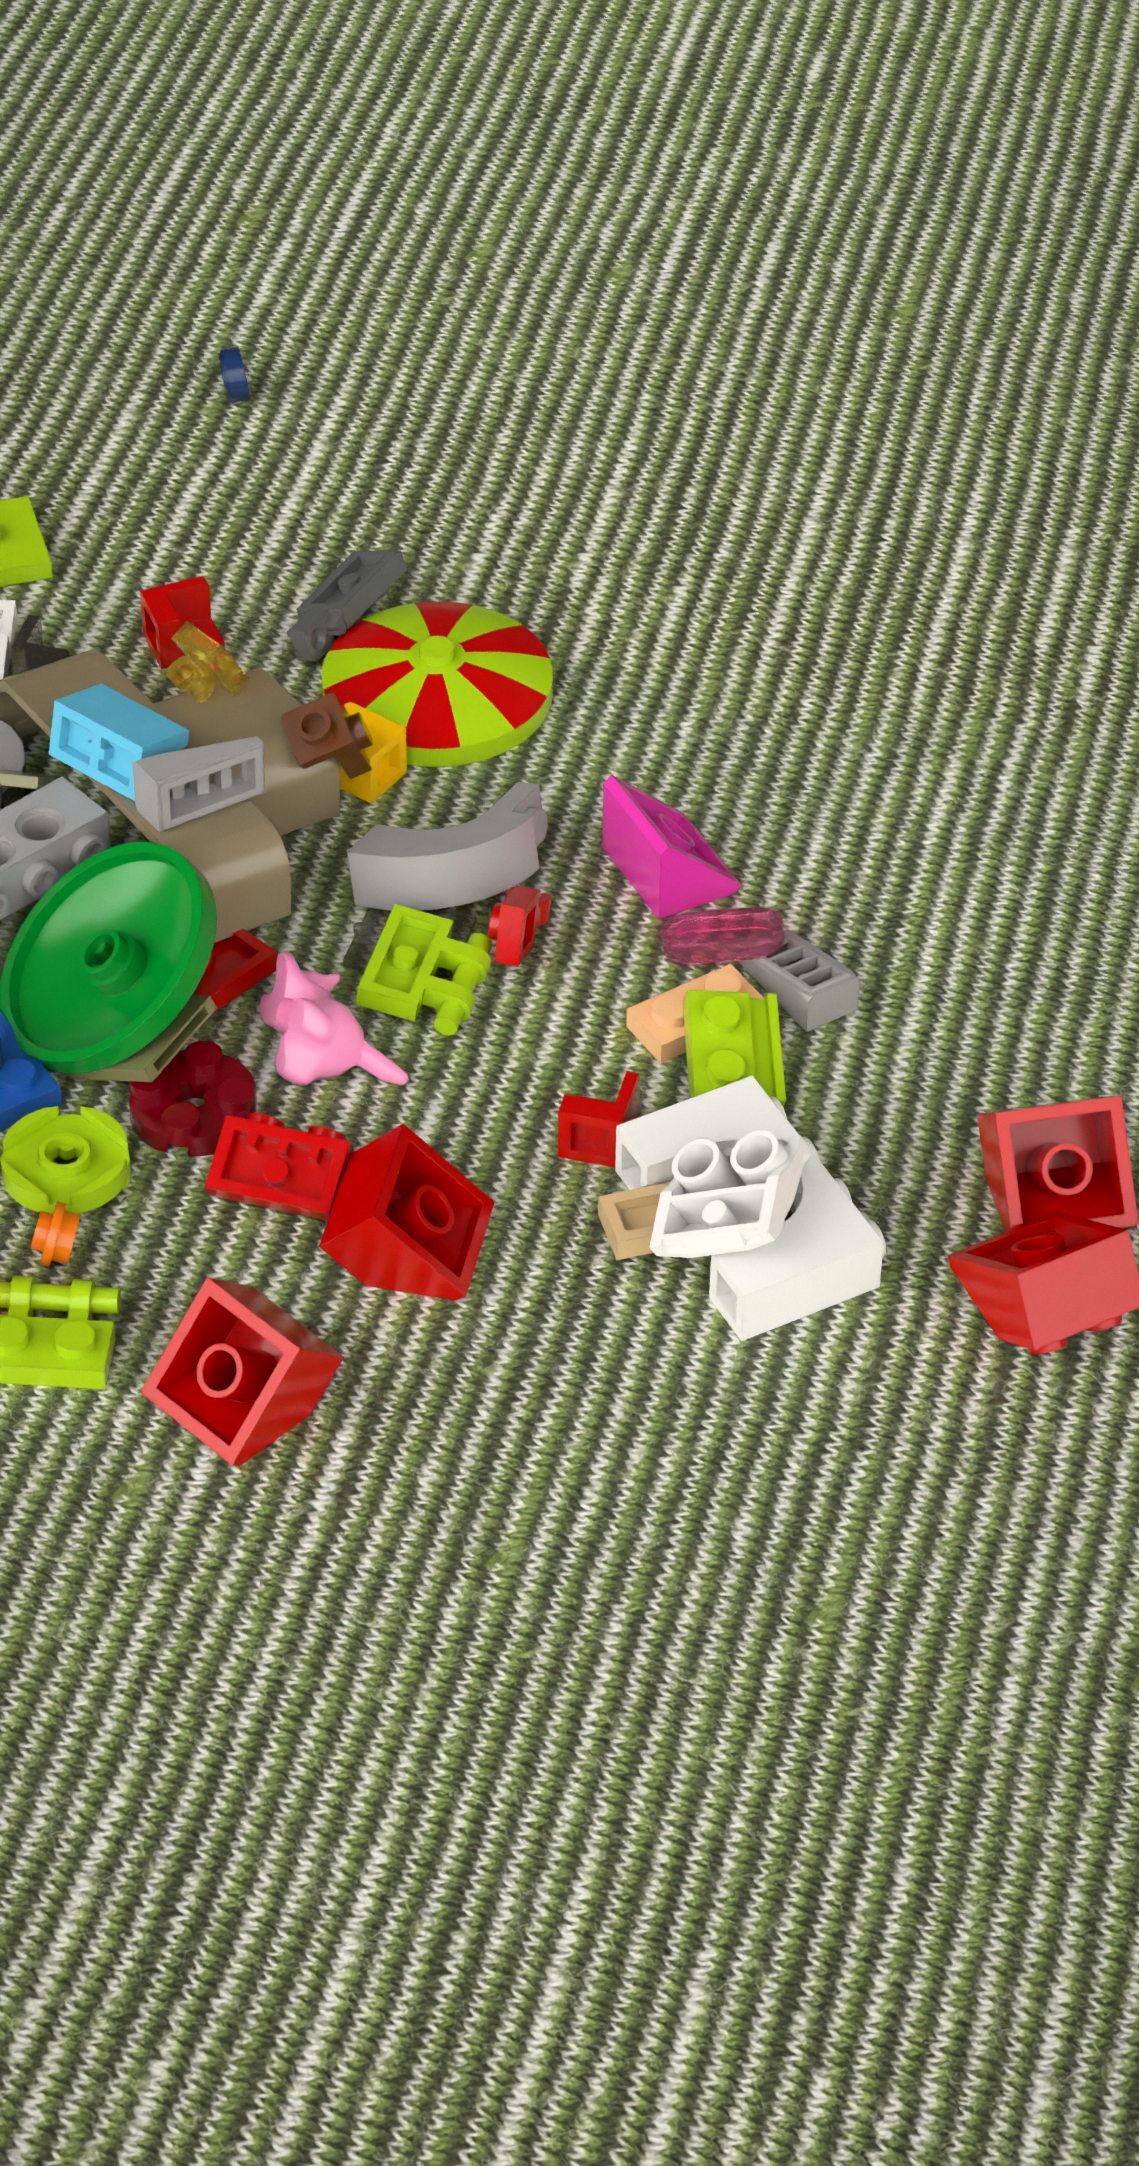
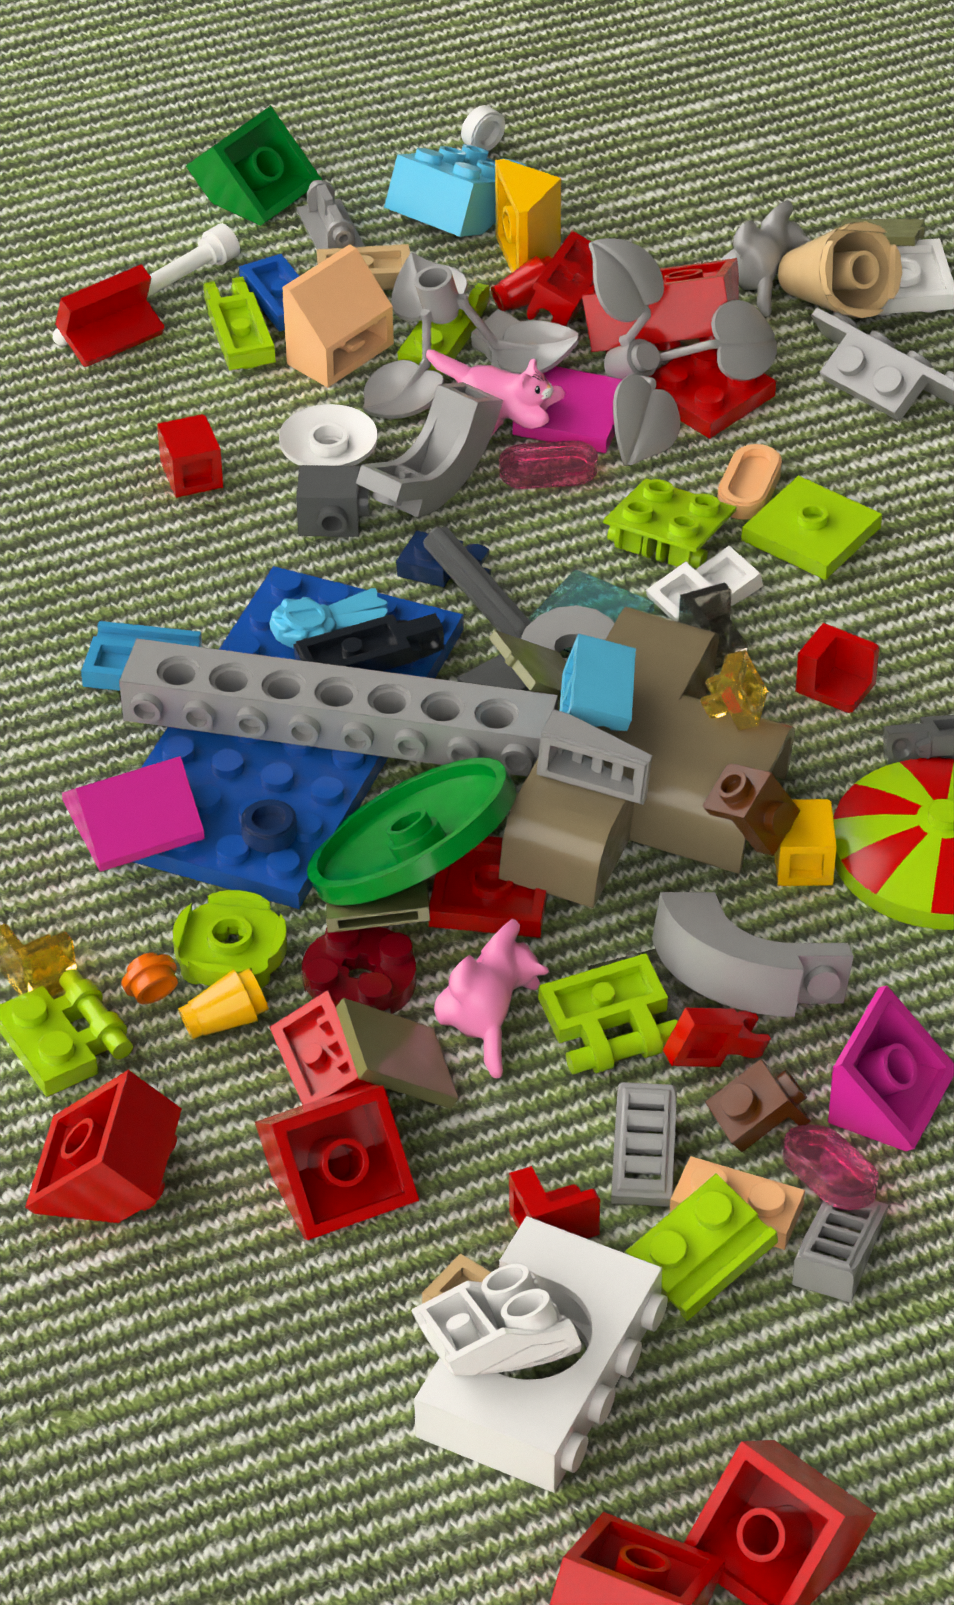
camera: 55 degrees right, 0 degrees up
none -> yellow cone [178,968,269,1039]
none -> olive piece [336,998,459,1109]
none -> light grey slope [611,1082,677,1207]
none -> reddish brown bracket [705,1059,811,1152]

